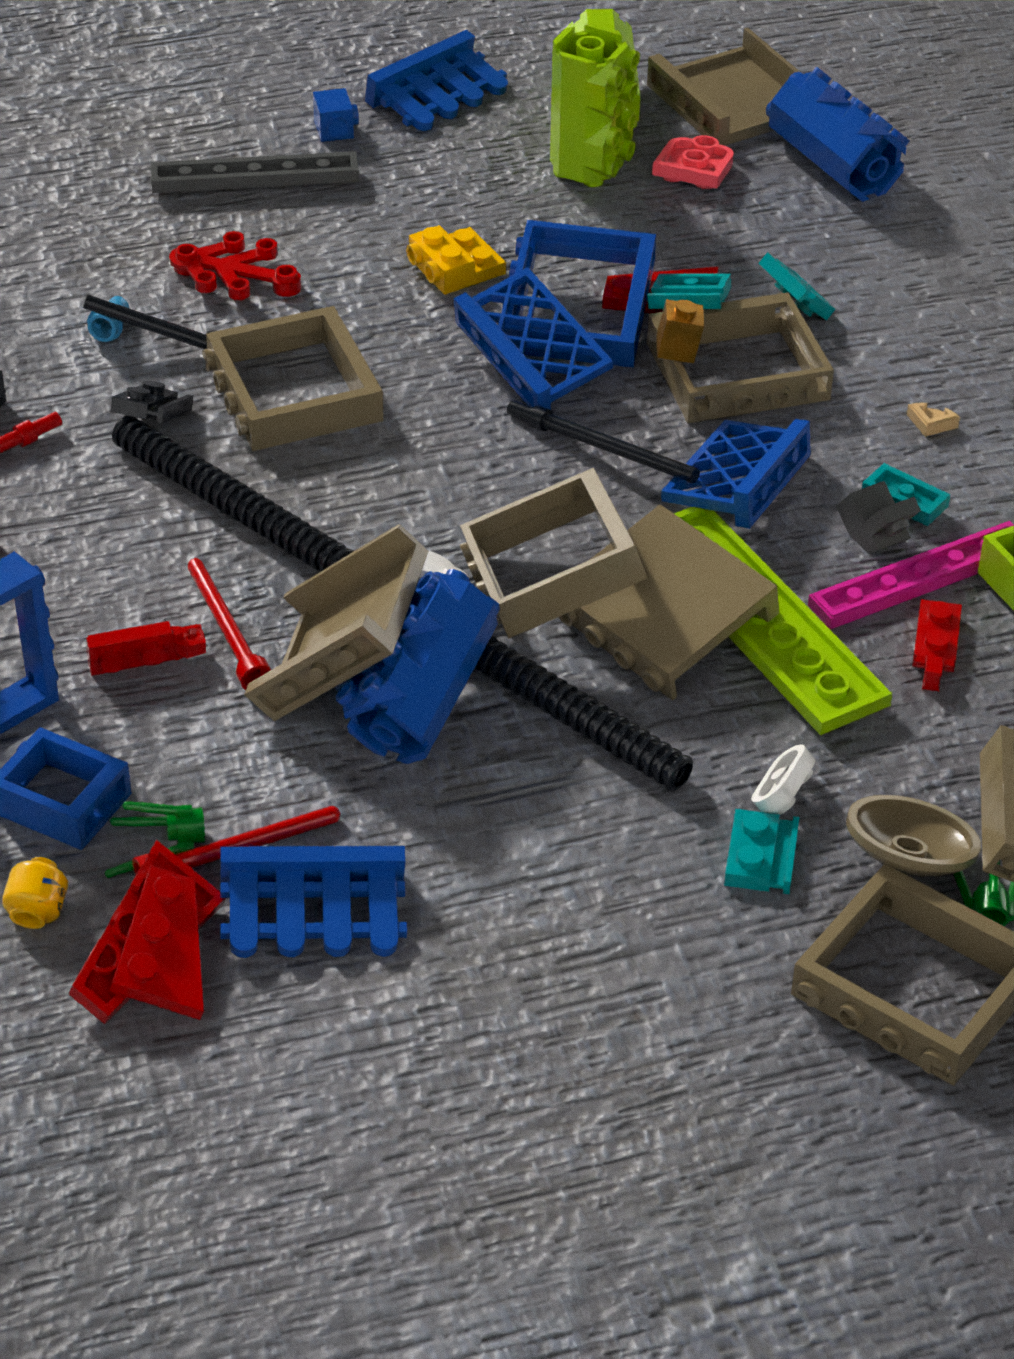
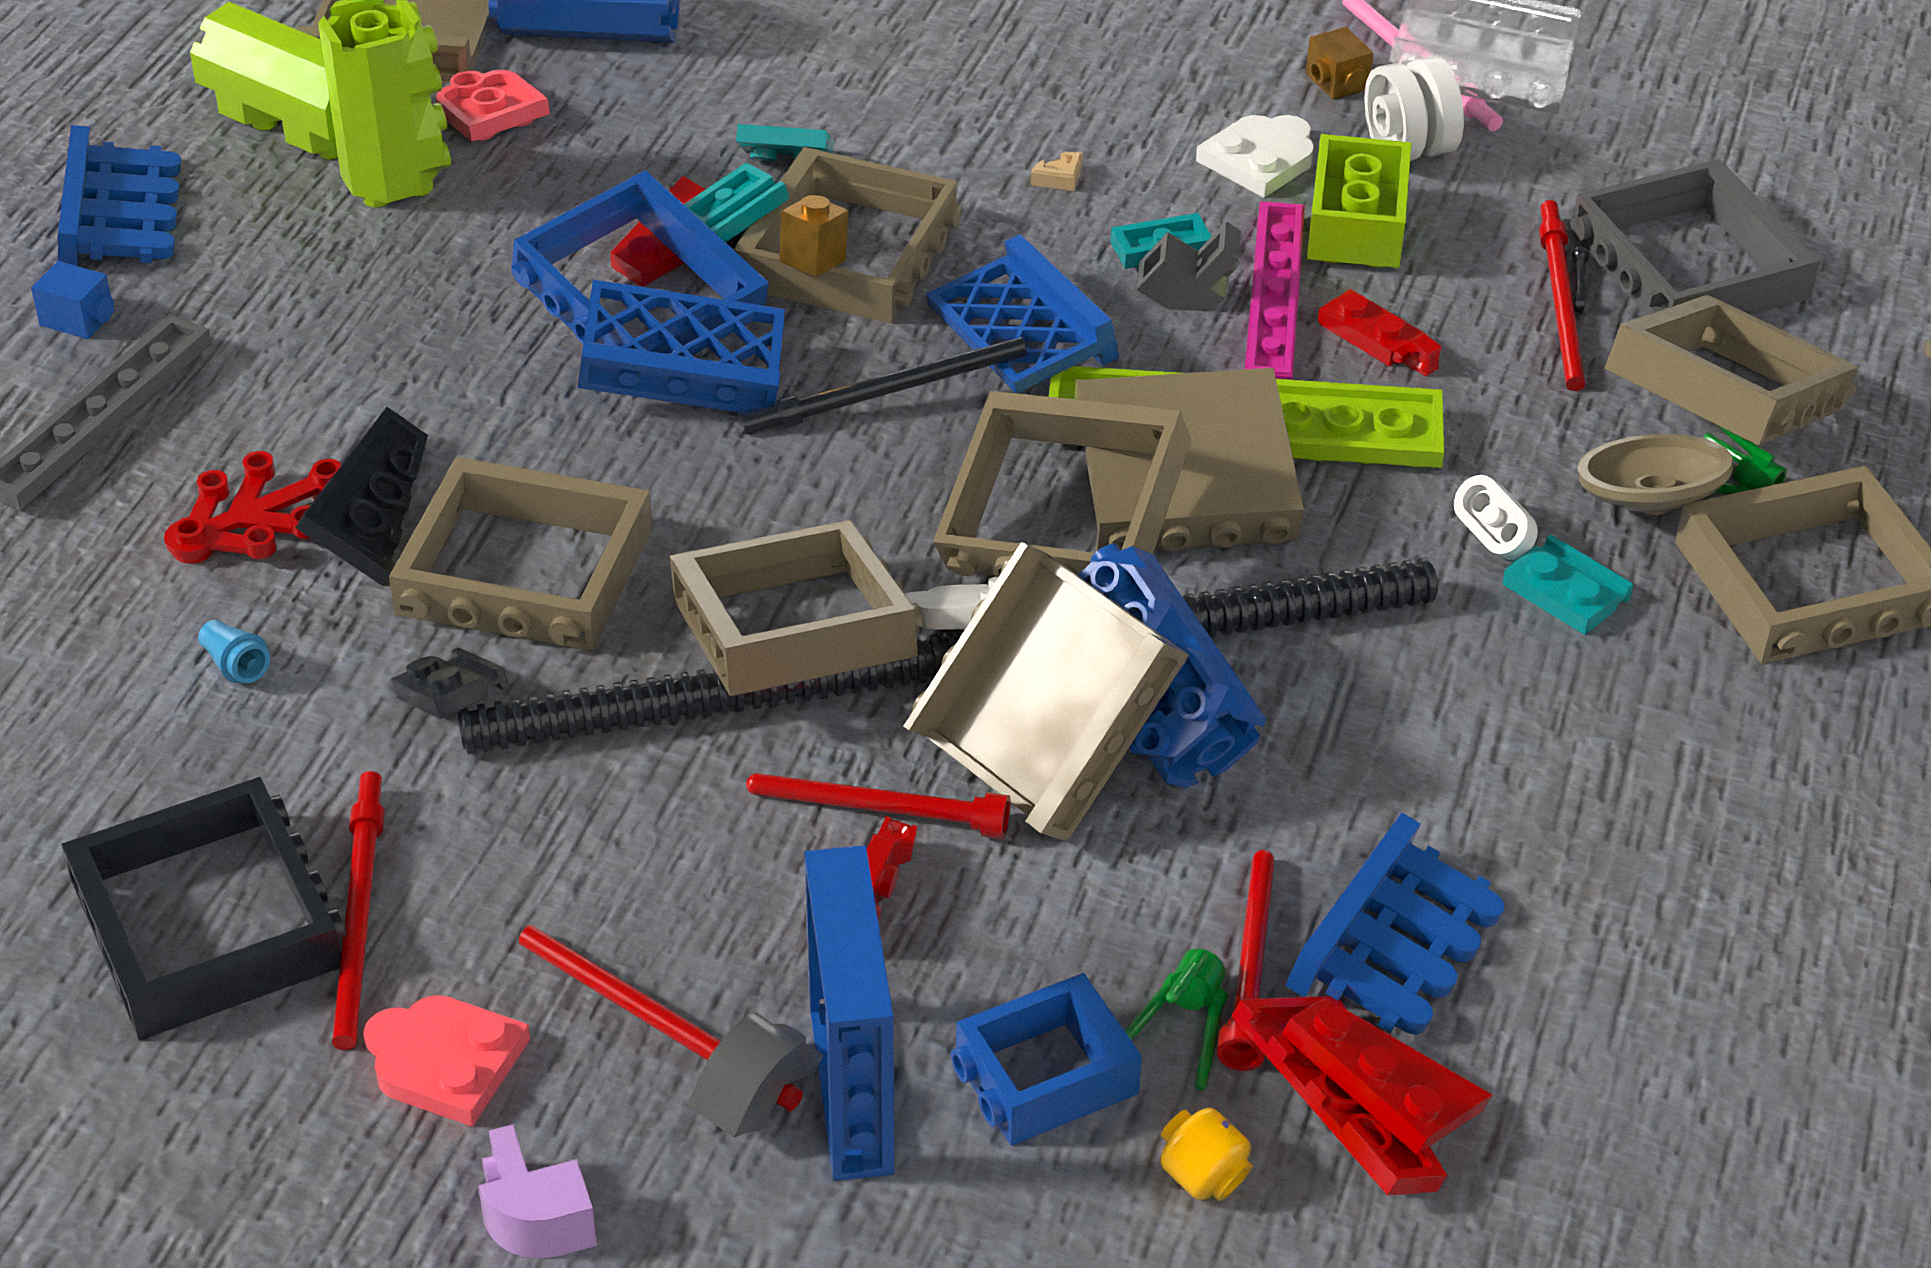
camera: 55 degrees left, 0 degrees up
black bar [83,295,207,349] -> none
yellow plate [406,225,506,295] -> none
none -> black wing [295,407,428,586]
none -> dark tan window [670,520,923,696]

